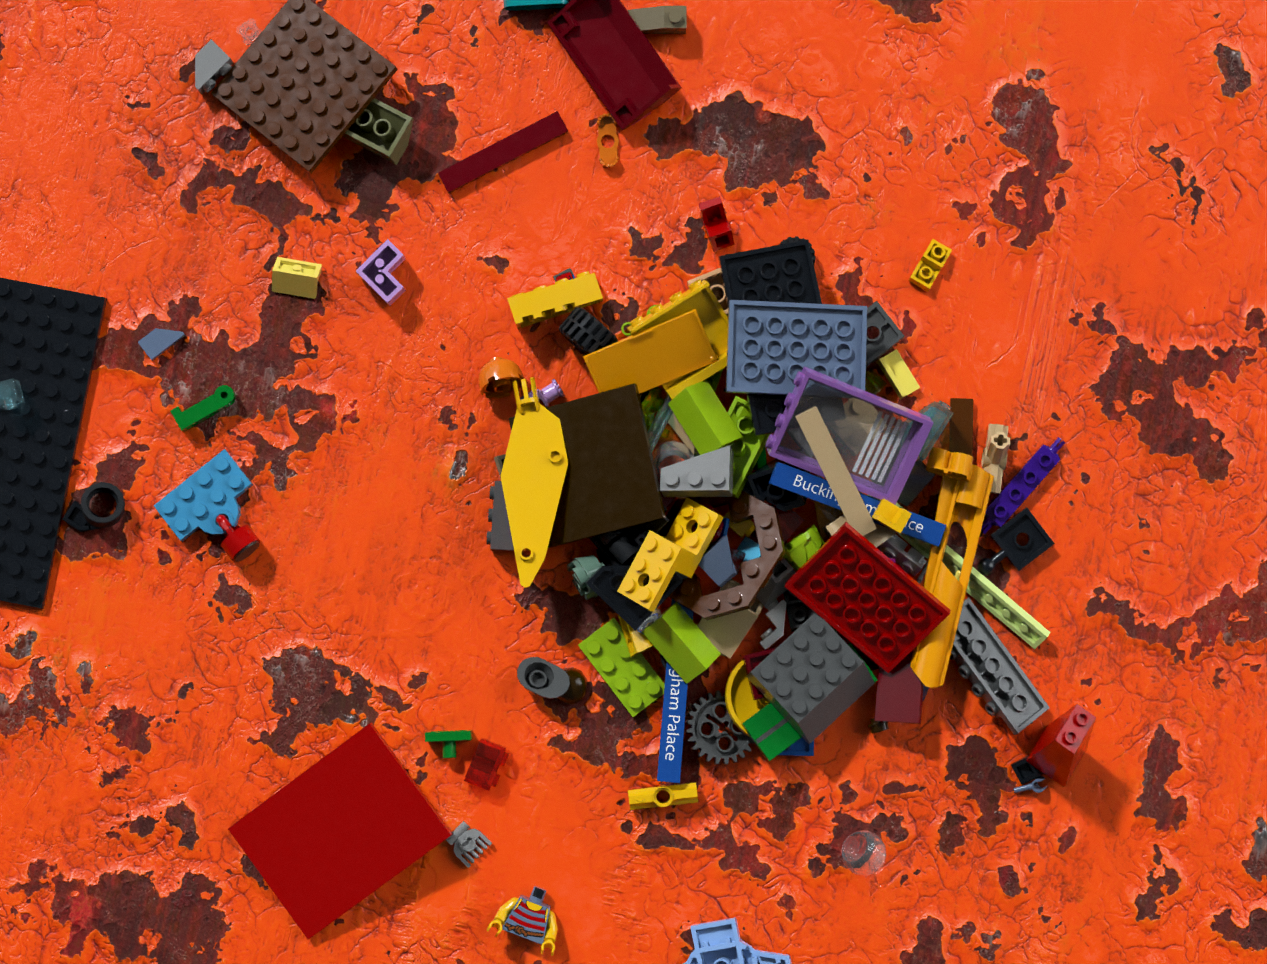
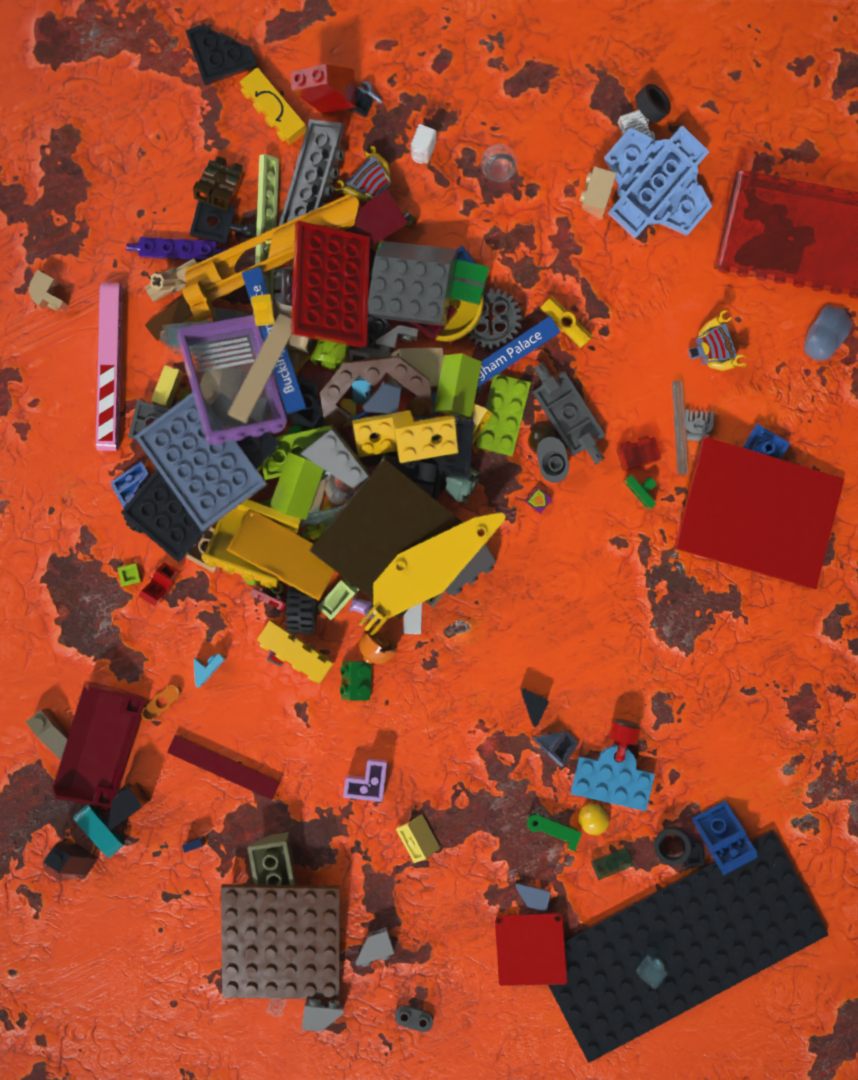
camera: 130 degrees left, 0 degrees up
yellow slope [908,239,952,292] -> none
none -> tan brick [29,270,68,312]
none -> bright pink beam [96,283,123,451]
none -> black slope [108,783,150,830]
none -> blue wing [110,461,151,508]
none -> lime tile [117,563,142,587]
none -> dark blue tile [182,836,206,853]
none -> black plate [185,25,258,85]
none -> dark brown hips [193,156,243,212]
none -> medium azure slope [194,653,226,688]
none -> yellow brick [240,67,306,145]
none -> red wing [250,587,287,611]
none -> yellowish green slope [317,578,360,620]
none -> torso [334,146,393,203]
none -> green bracket [340,661,372,701]
none -> light grey slope [356,927,394,967]
none -> dark grey plate [395,1004,433,1032]
none -> white sticker [403,603,422,634]
none -> white brick [411,124,436,164]
none -> red piece [495,913,567,986]
none -> black slope [520,688,549,727]
none -> tile [526,487,552,514]
none -> dark grey plate [532,362,606,465]
none -> sand blue slope [532,730,579,767]
none -> yellow hair [578,804,610,835]
none -> tan slope [580,166,616,220]
none -> plate [590,846,634,881]
none -> clear light blue axle [672,381,688,475]
none -> blue slope [692,800,758,876]
none -> blue plate [742,424,790,459]

